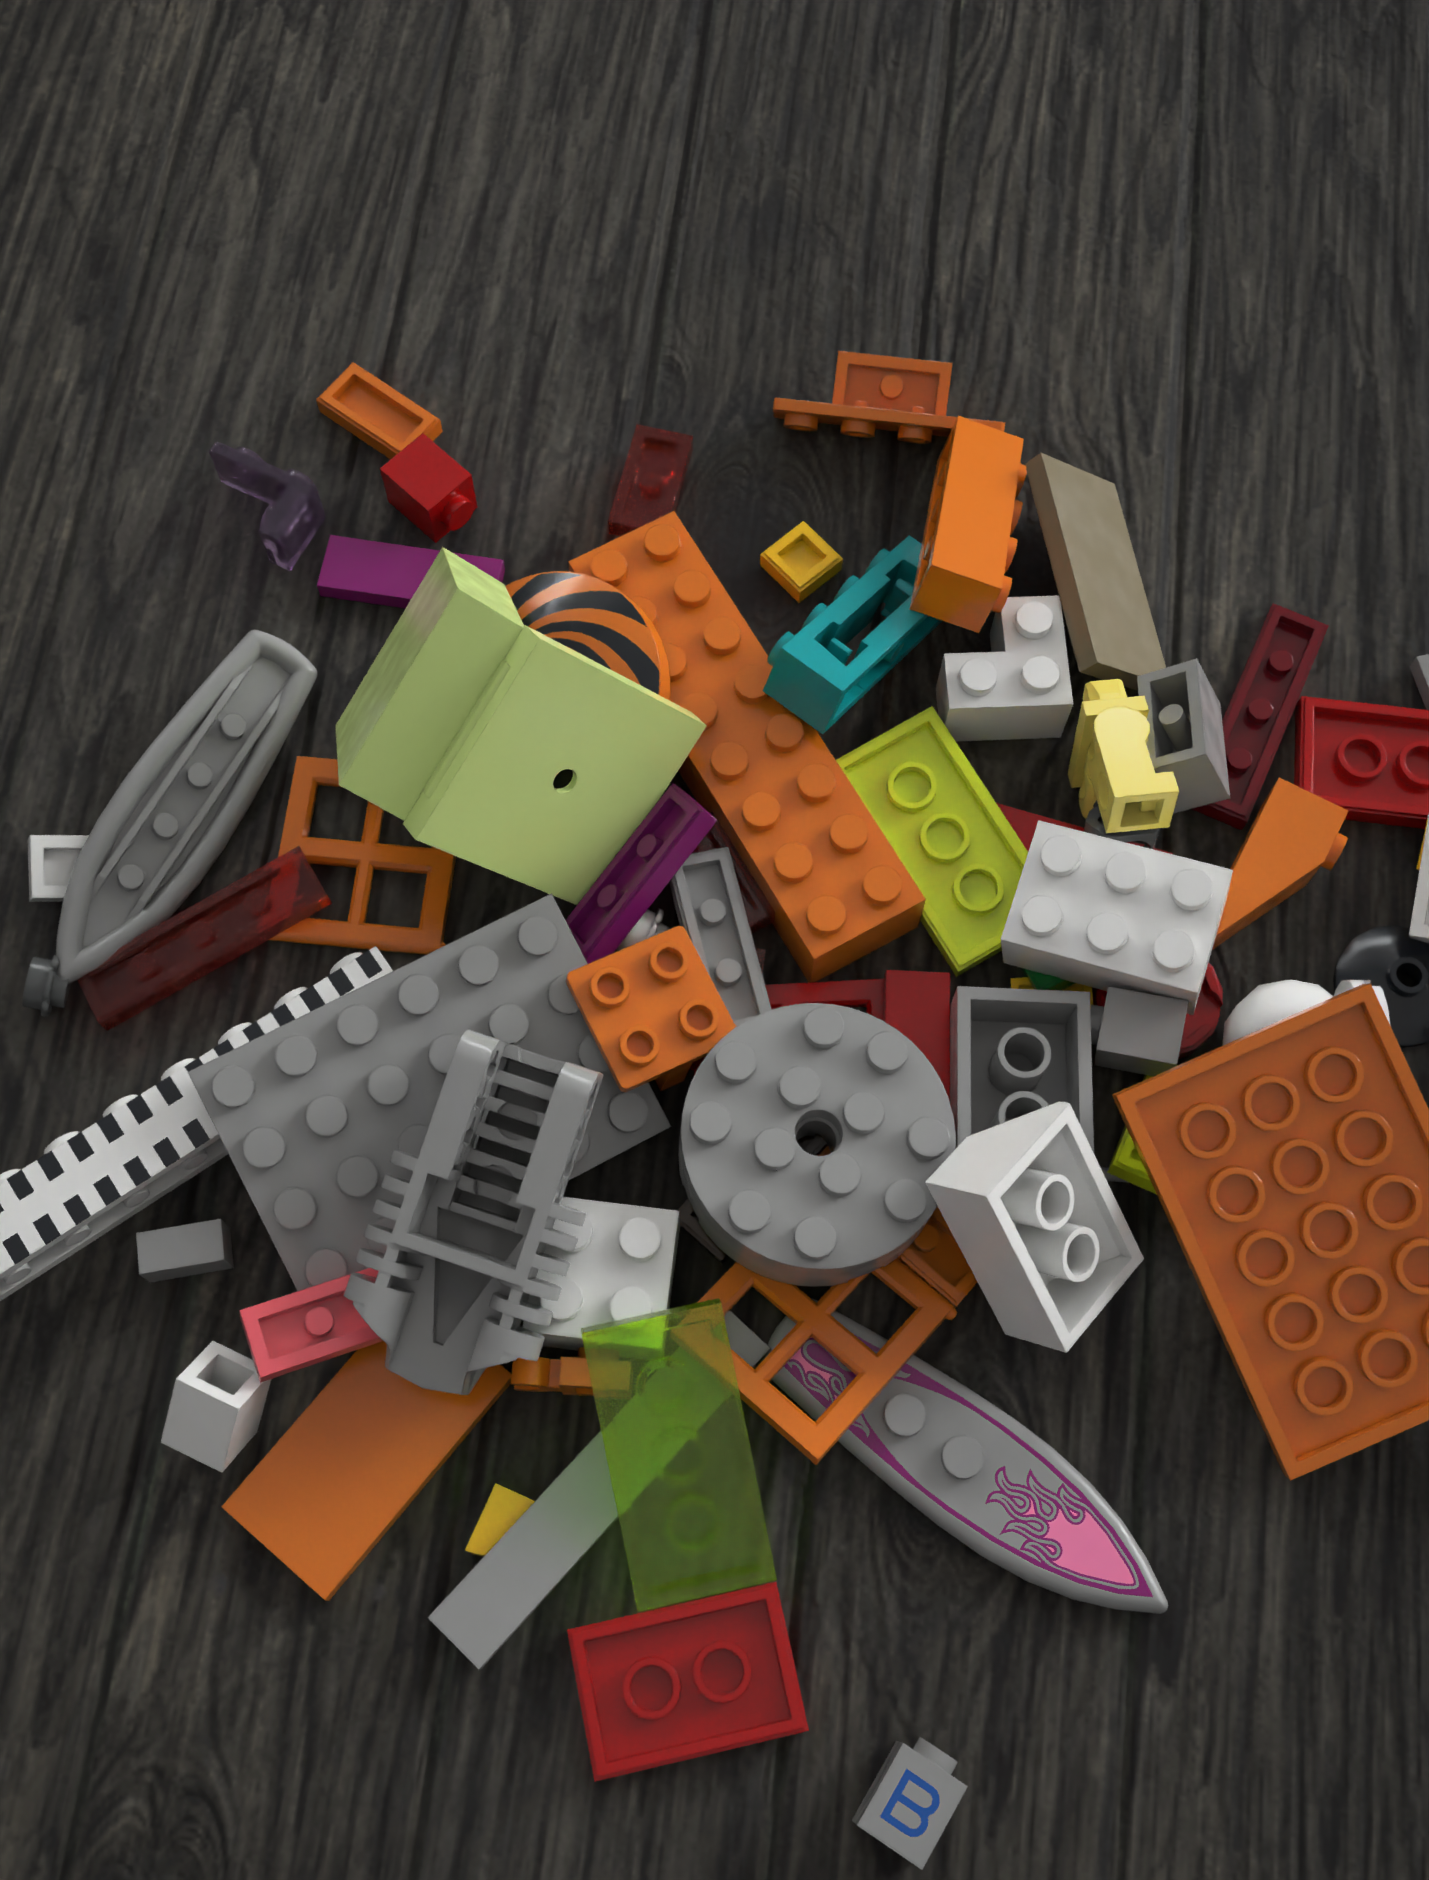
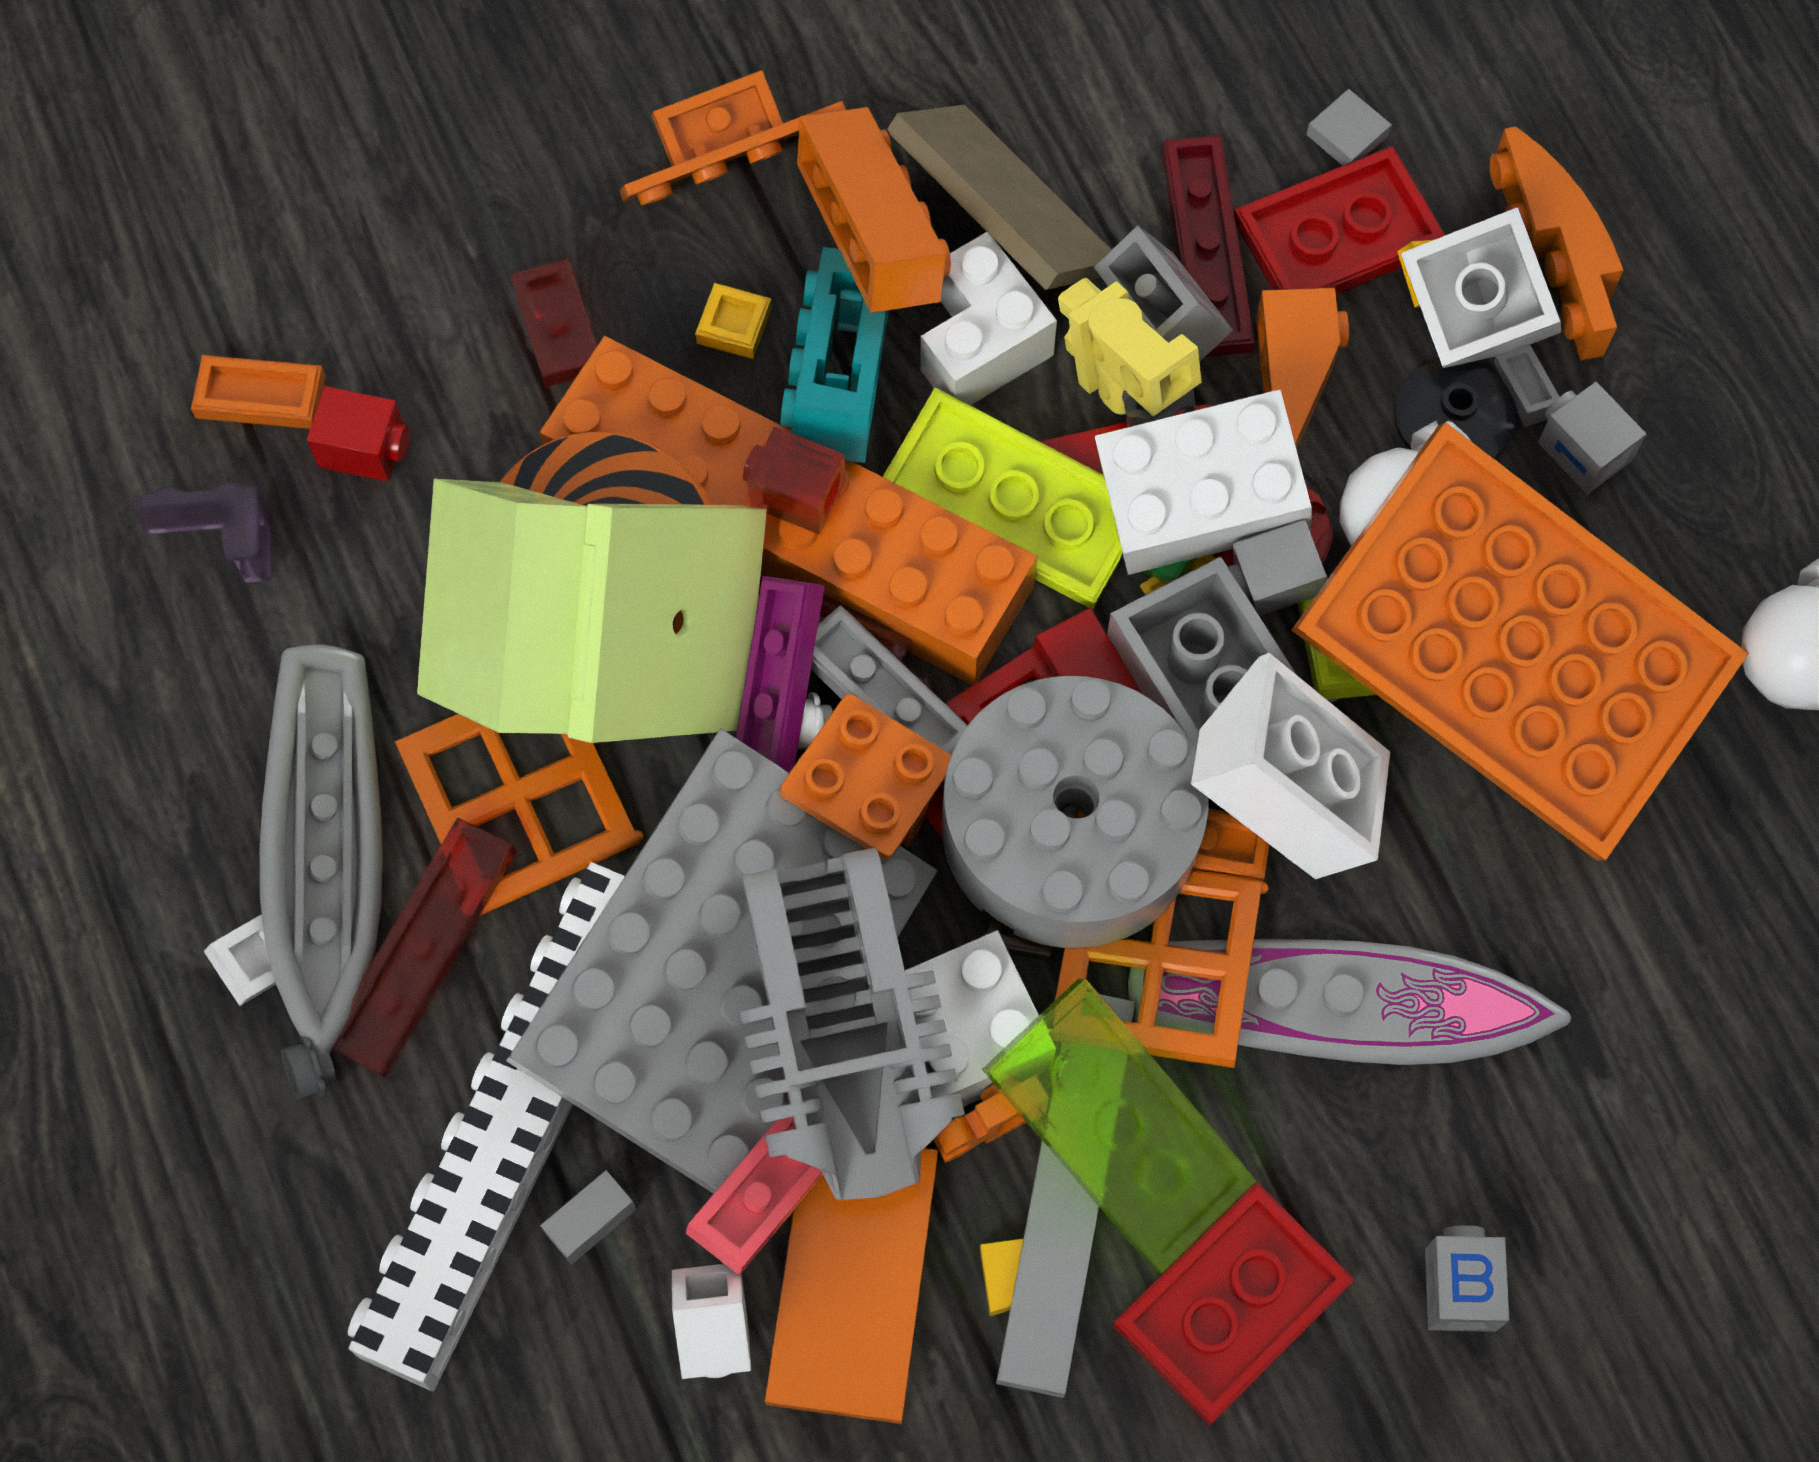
camera: 30 degrees left, 0 degrees up
magenta tile [317,535,505,608] -> none
none -> clear red brick [743,427,846,535]

